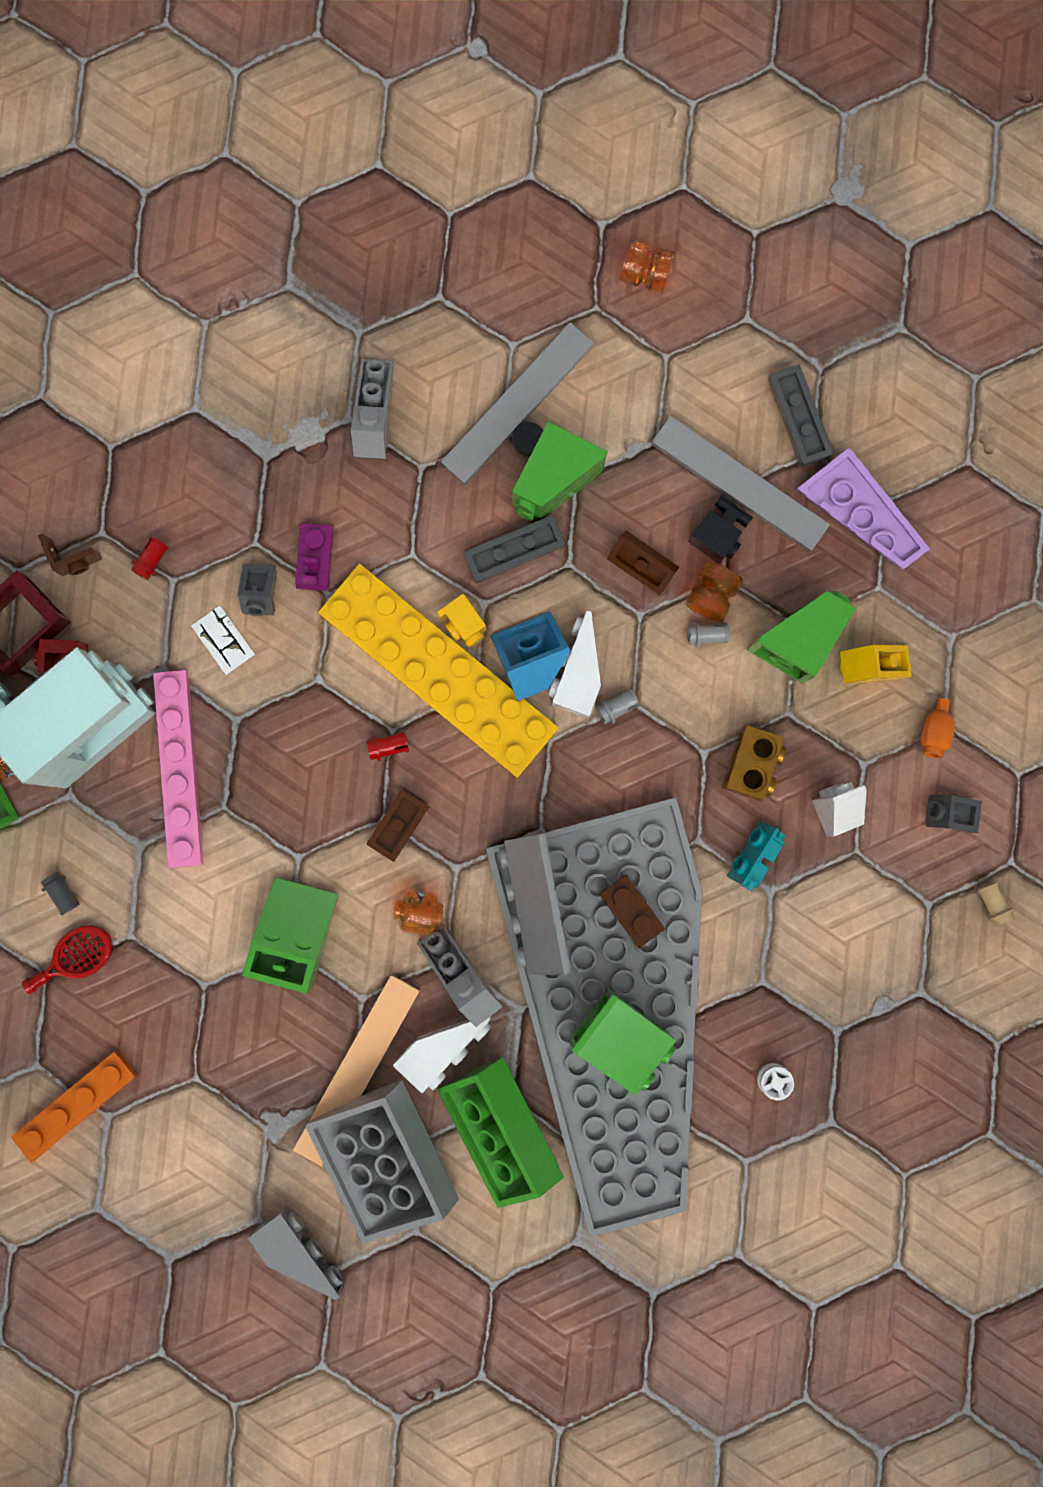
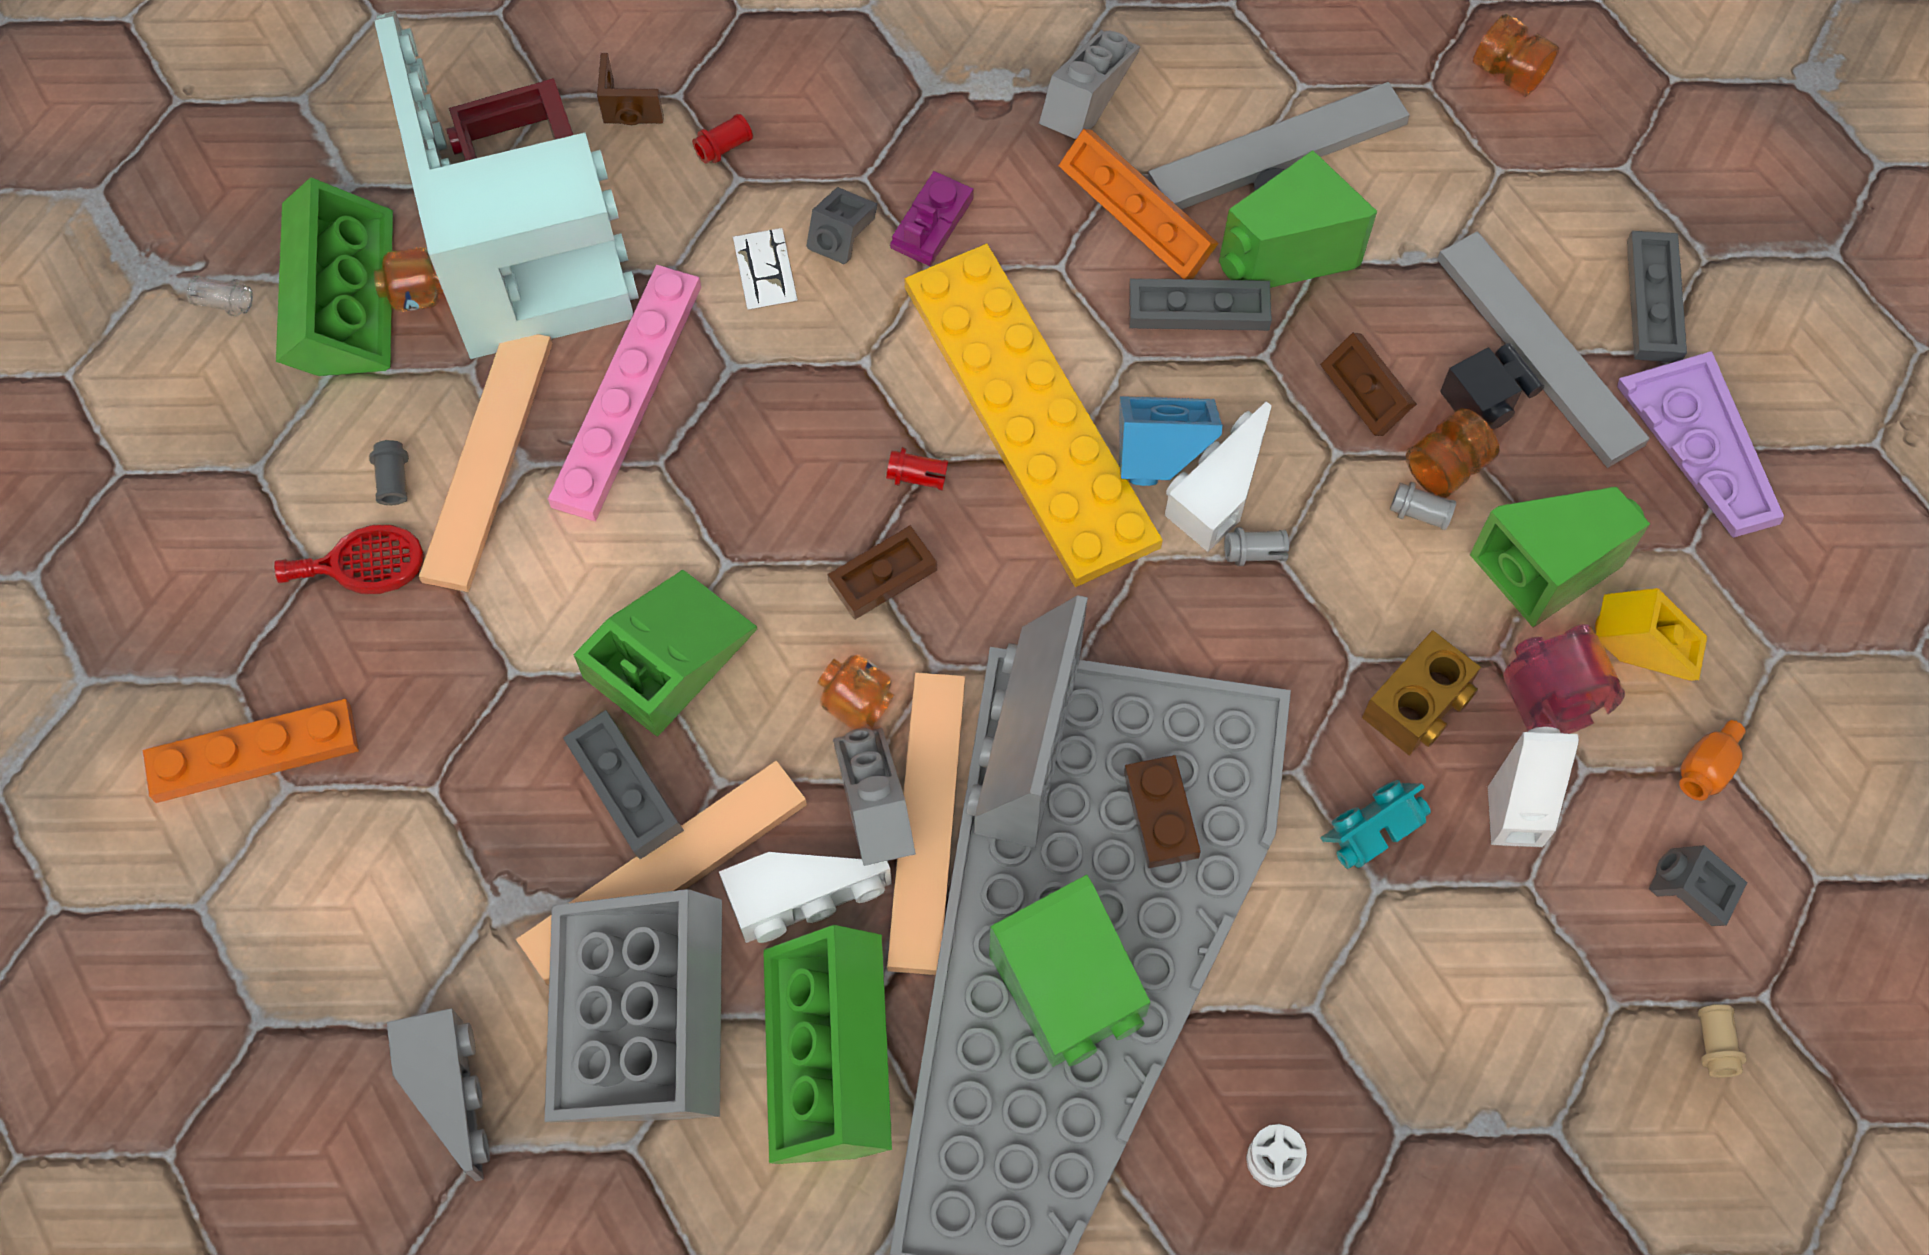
camera: 25 degrees right, 20 degrees down
yellow brick [437,594,487,648] -> none
none -> light nougat tile [419,334,552,592]
none -> dark grey plate [563,710,684,859]
none -> light nougat tile [887,672,965,975]
none -> orange plate [1058,129,1219,279]
none -> clear pink brick [1503,624,1625,734]

